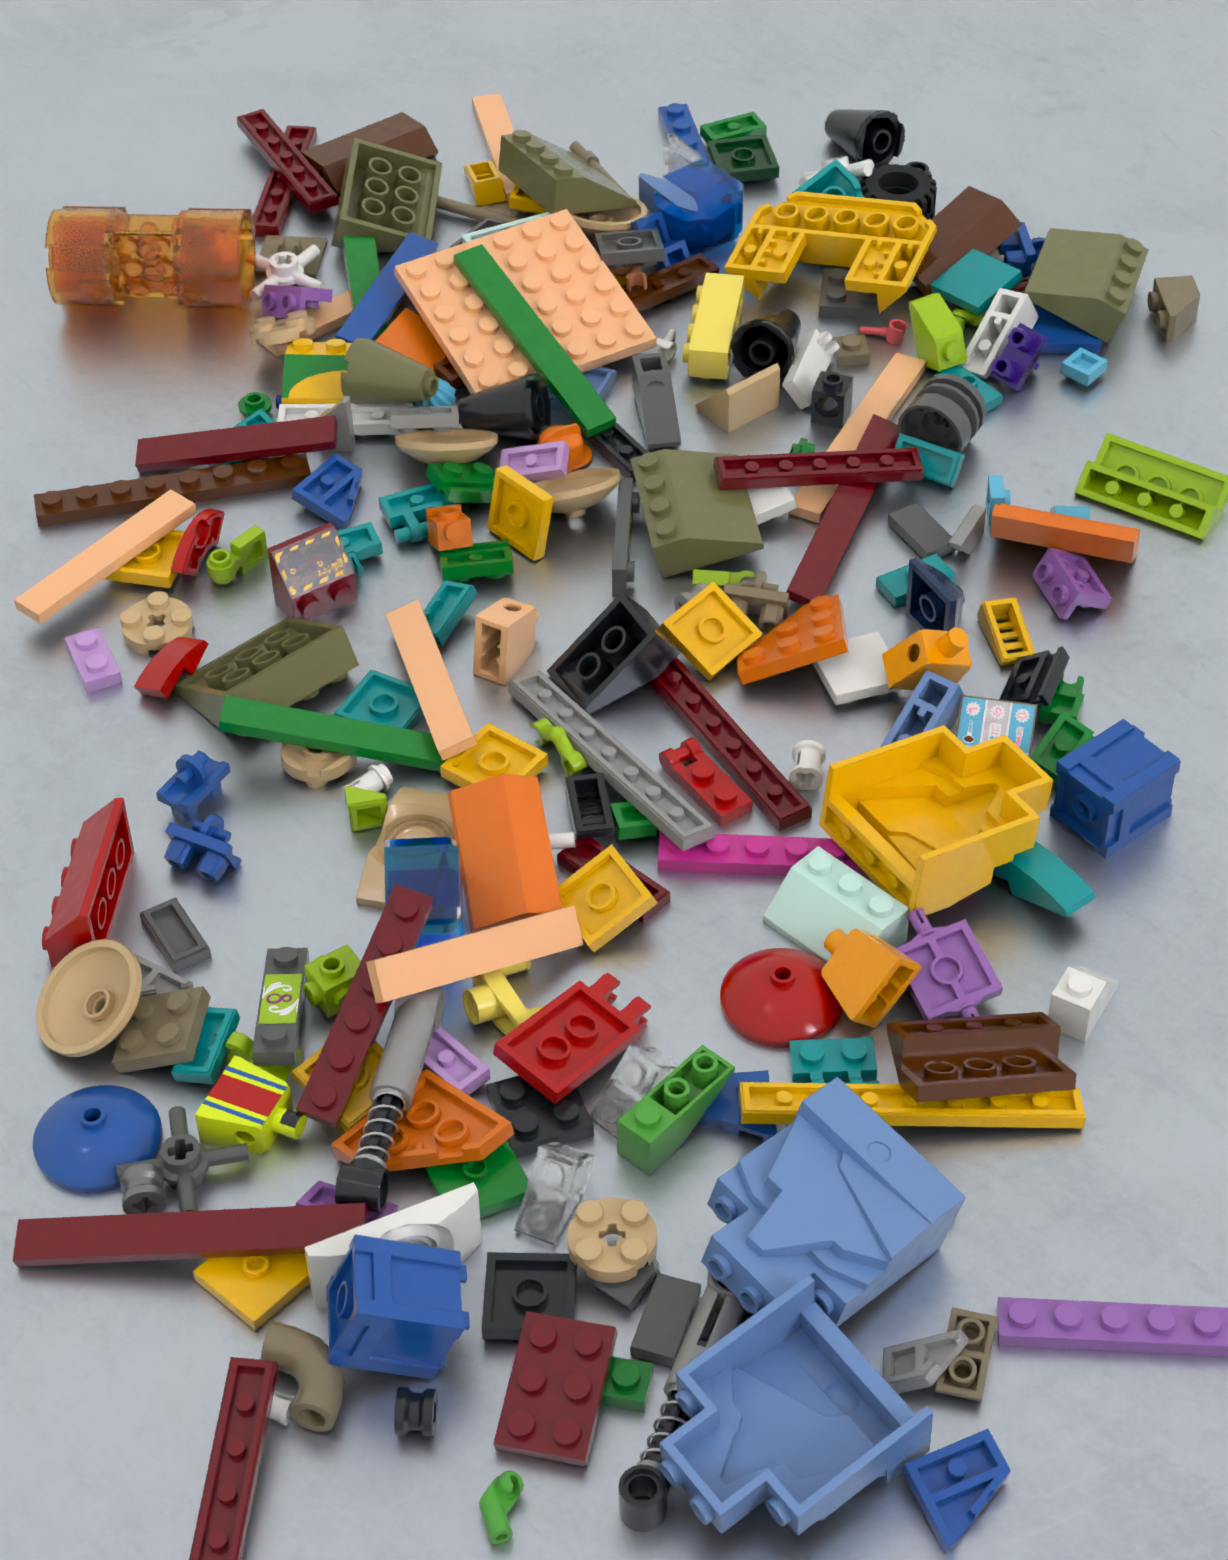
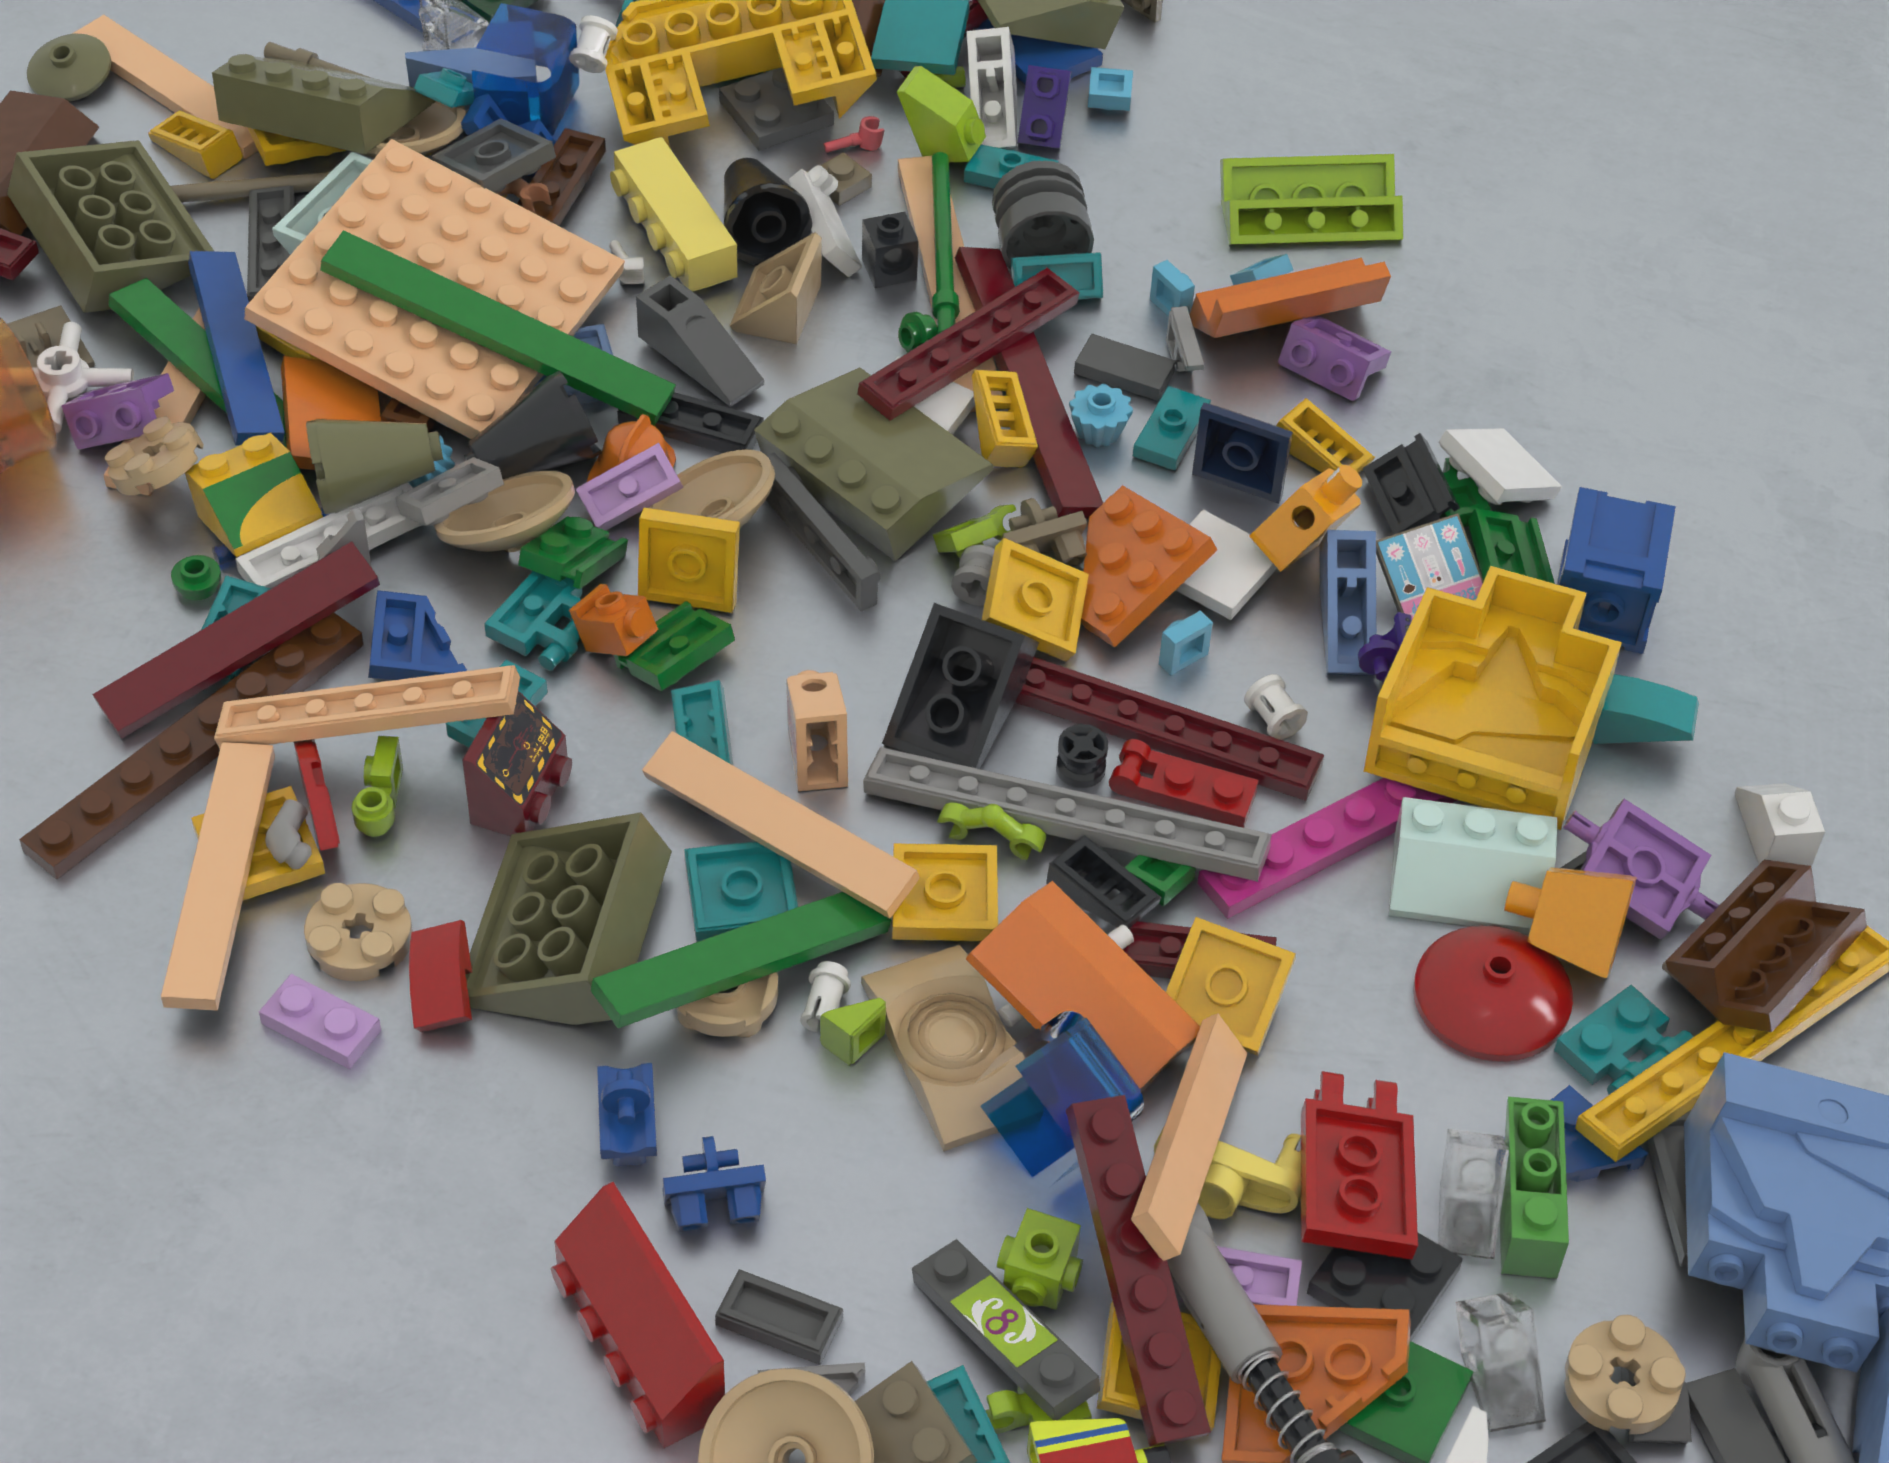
camera: 40 degrees left, 5 degrees up
none -> olive dish [27,33,111,102]
none -> light nougat tile [214,665,520,749]
none -> light grey arm [265,799,312,870]
none -> teal plate [414,68,483,108]
none -> white bush [569,15,618,73]
none -> green bar [932,152,960,334]
none -> yellow slope [971,370,1038,468]
none -> black wheel [1056,724,1108,788]
none -> medium azure piece [1069,384,1133,447]
none -> medium azure plate [1159,610,1213,676]
none -> white tile [1438,428,1562,505]

